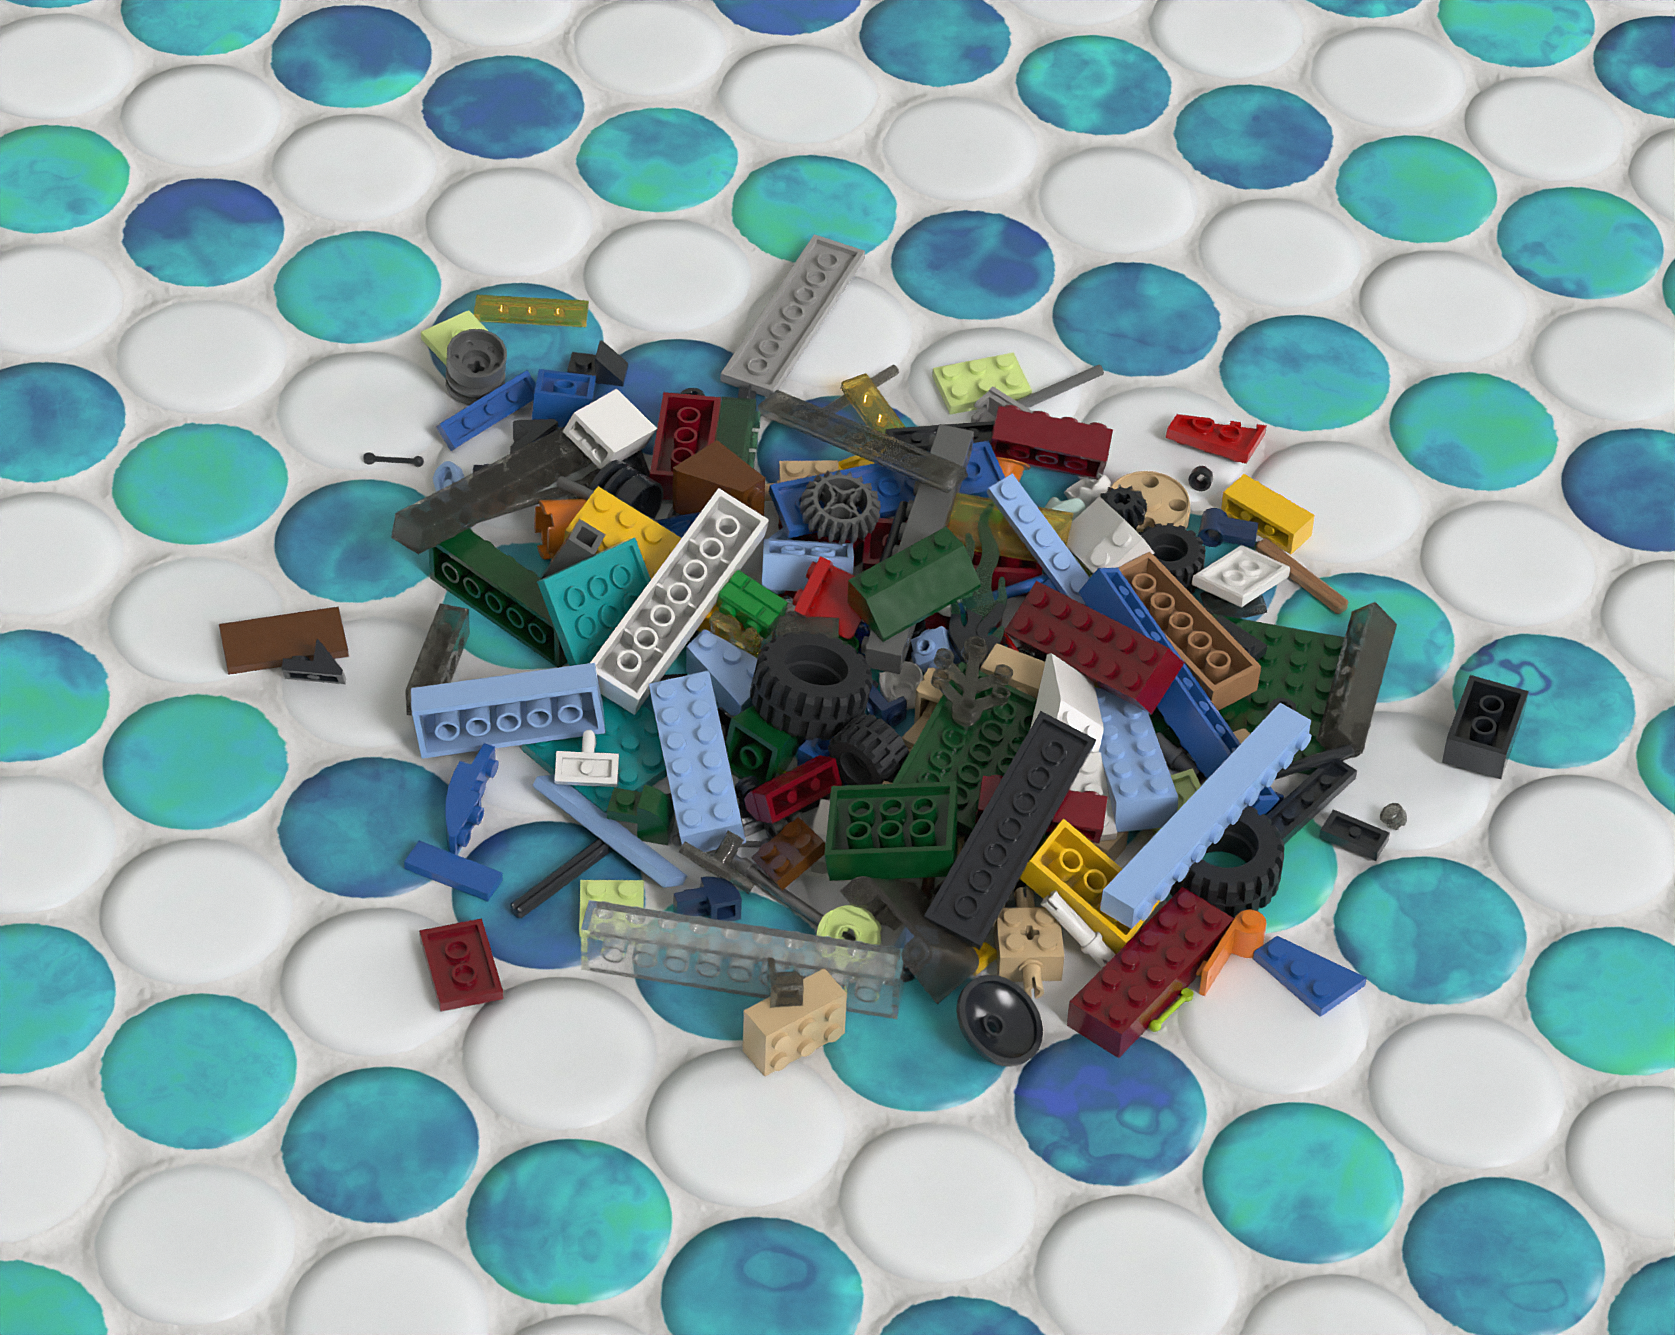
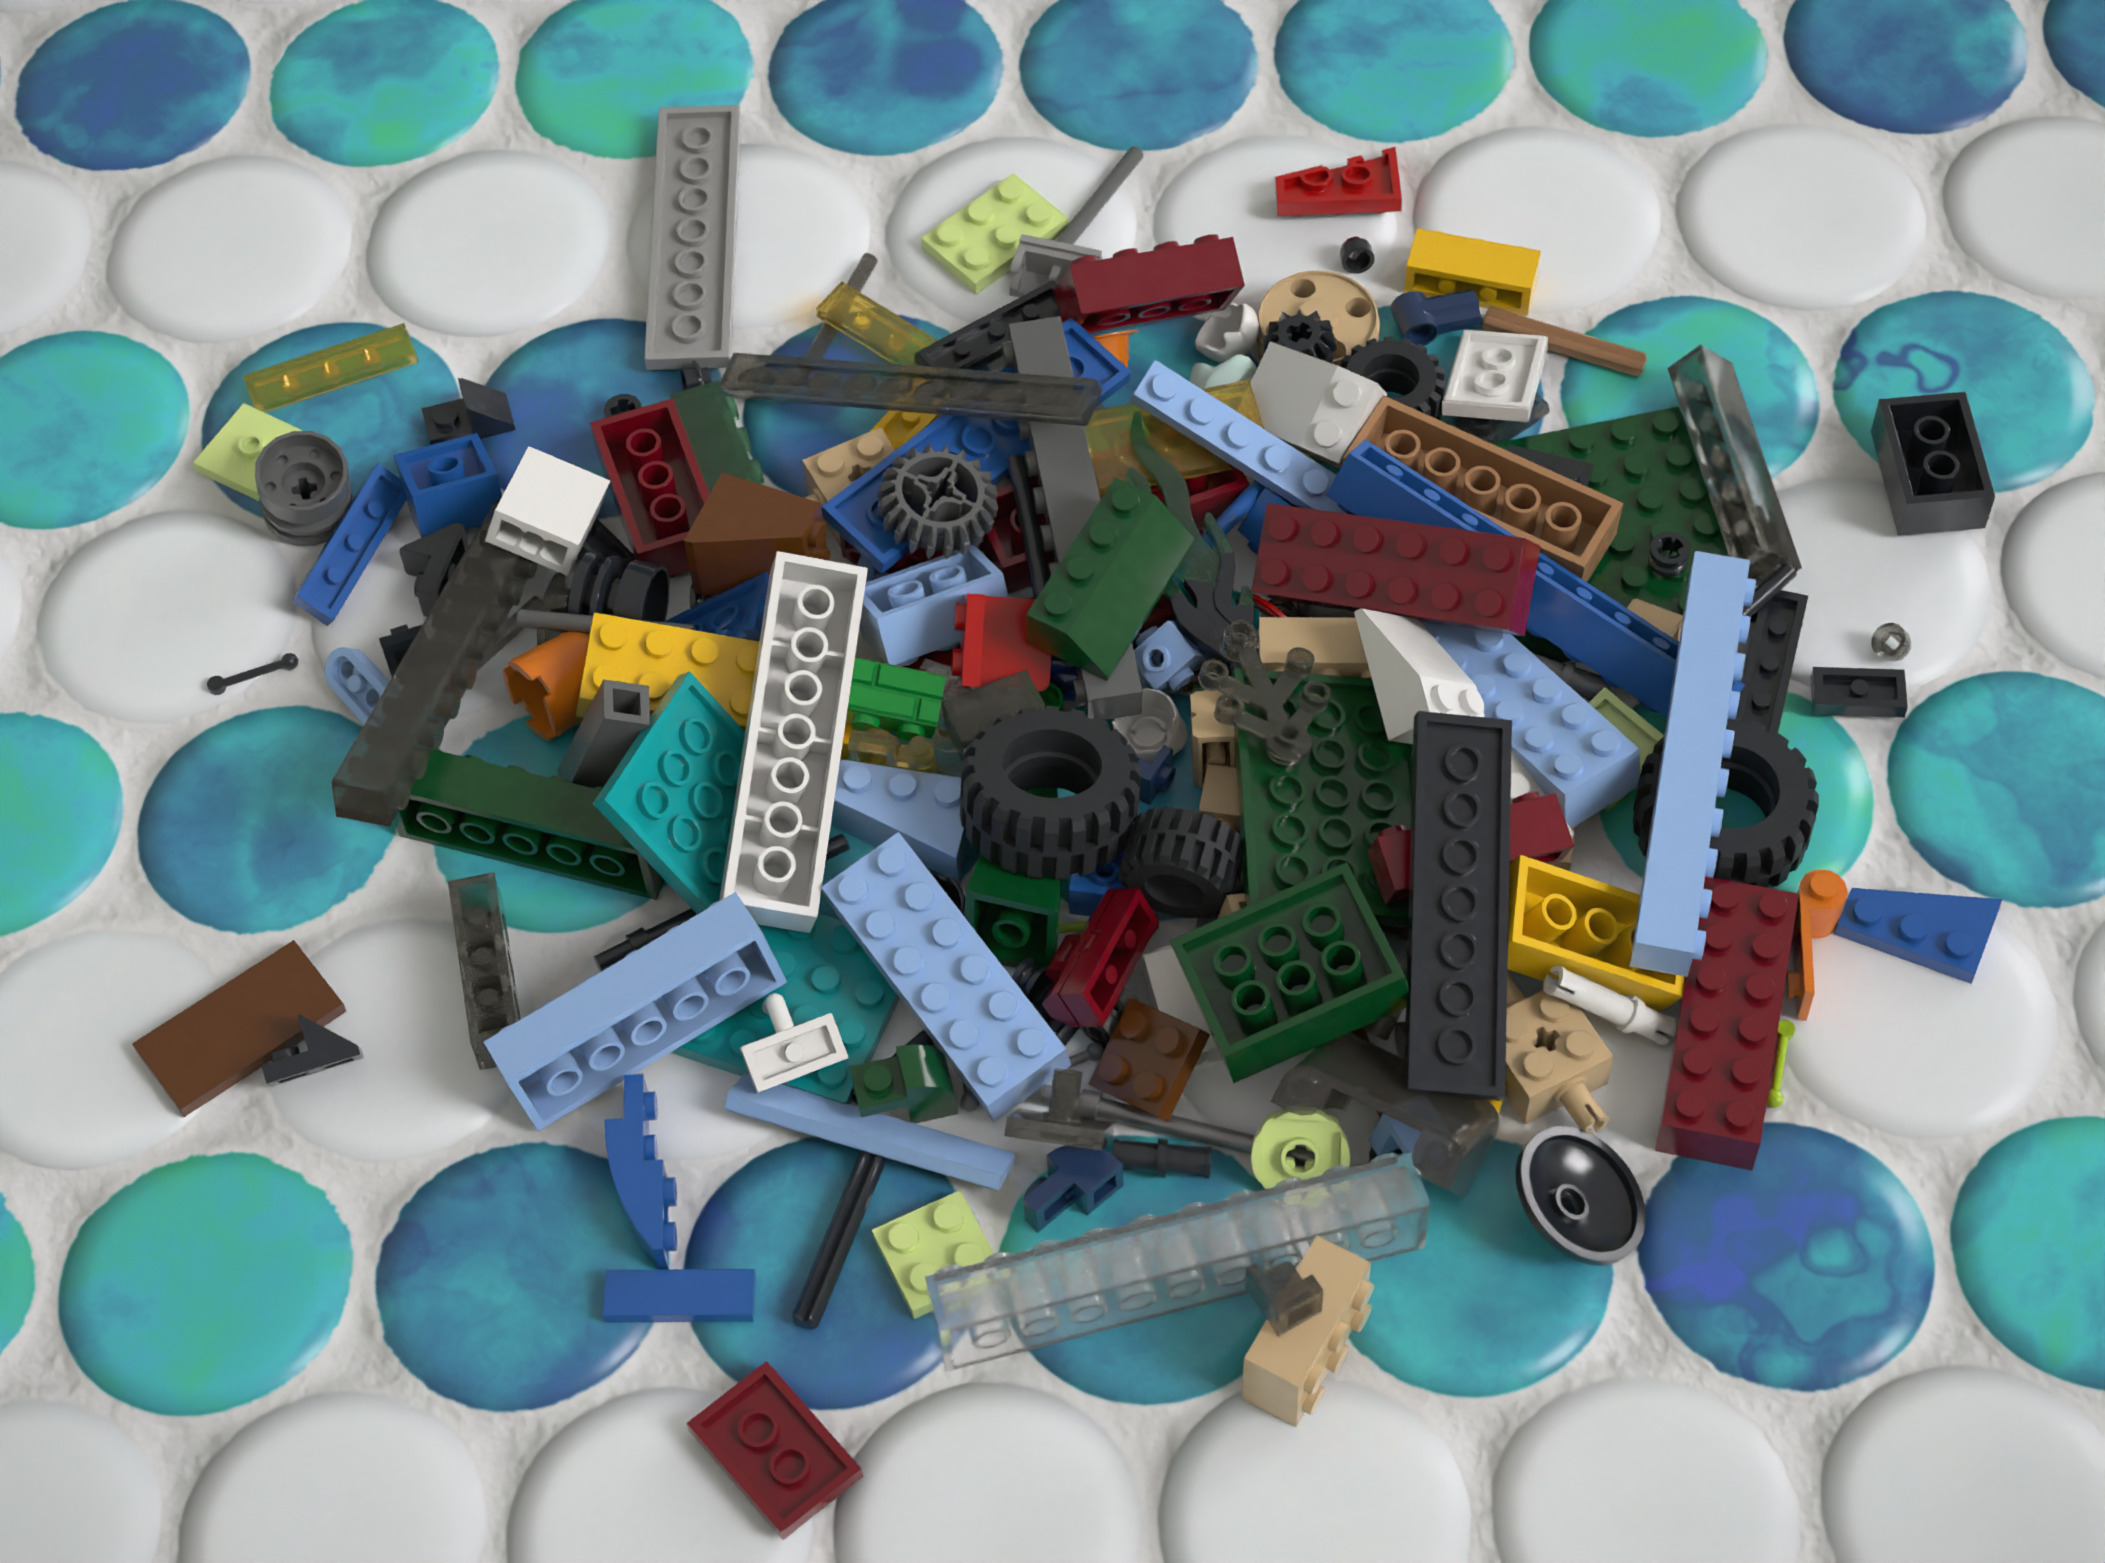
camera: 20 degrees left, 10 degrees up
none -> black pin [1112,1138,1212,1178]

